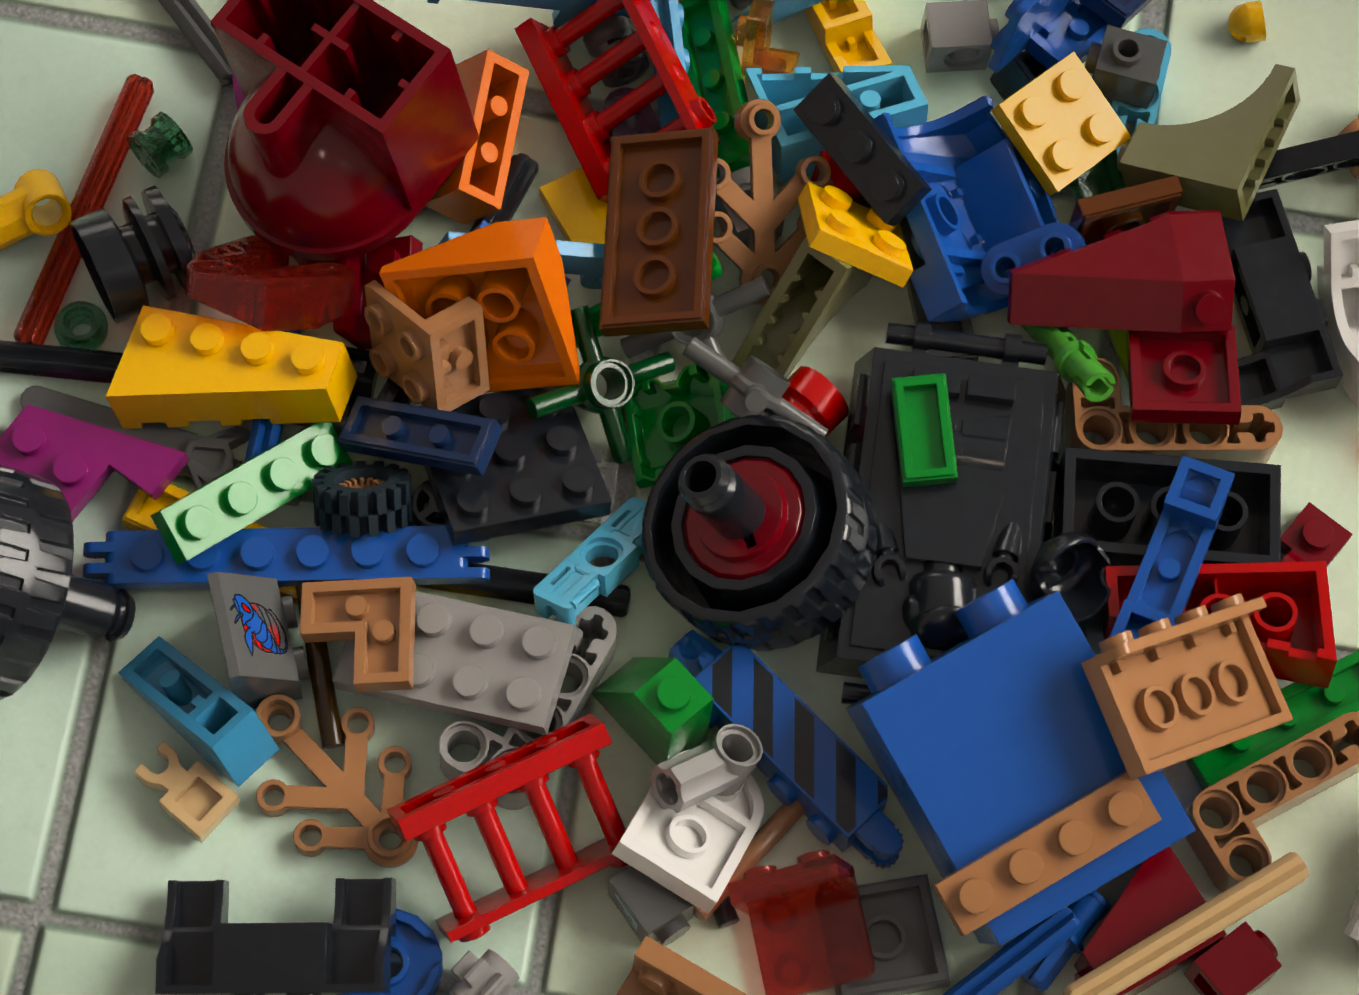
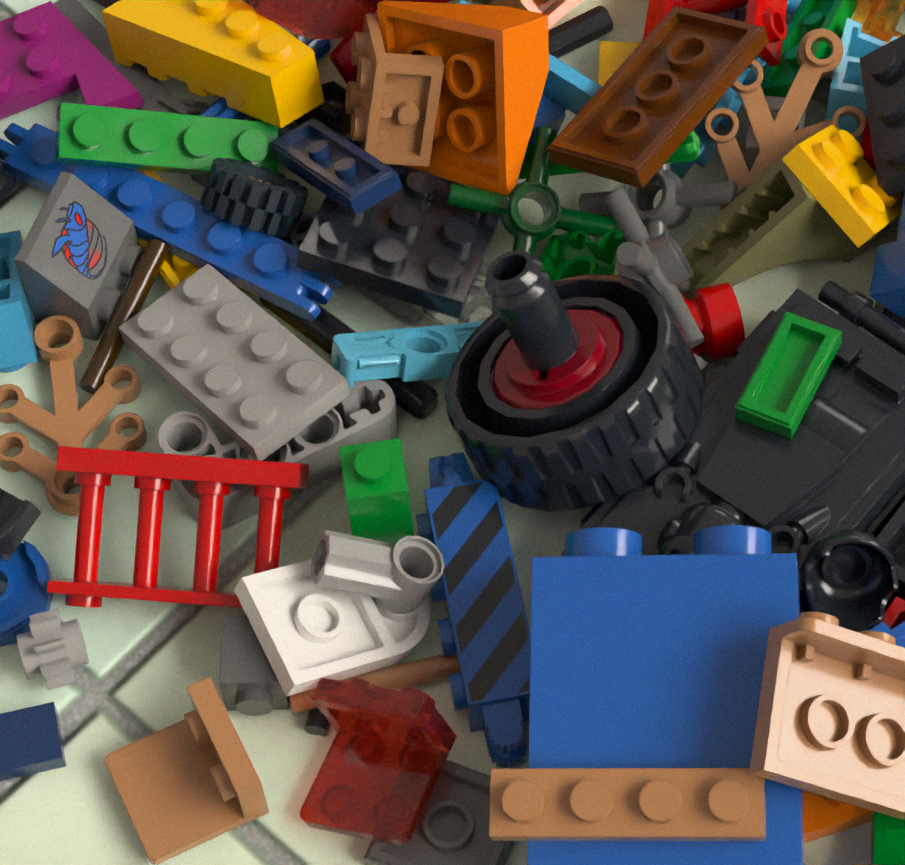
camera: 45 degrees right, 10 degrees down
medium nougat plate [300,577,416,692] -> none

